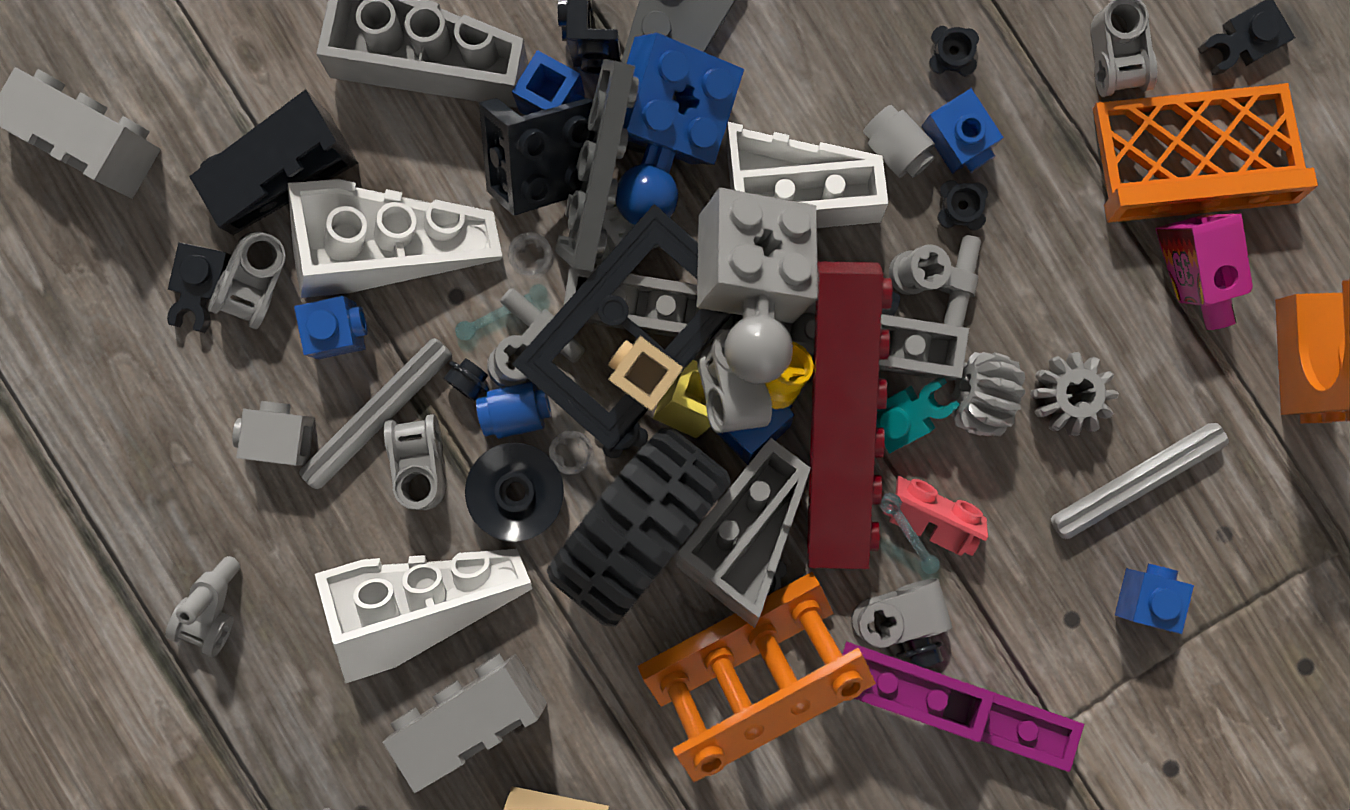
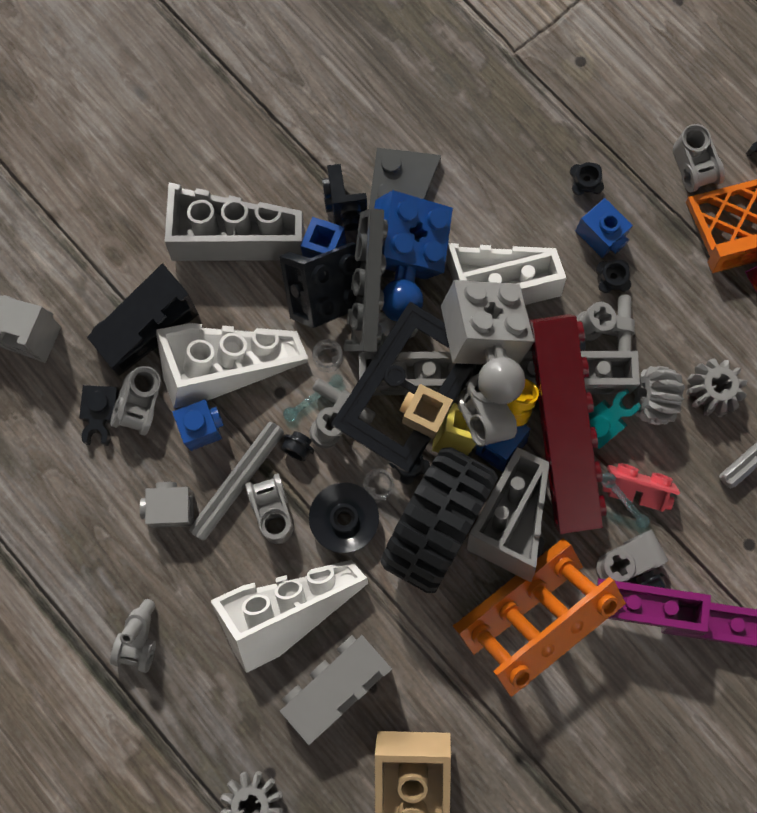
camera: 10 degrees left, 10 degrees down
blue brick [476,381,552,439] -> none
light grey brick [863,105,935,178] -> none

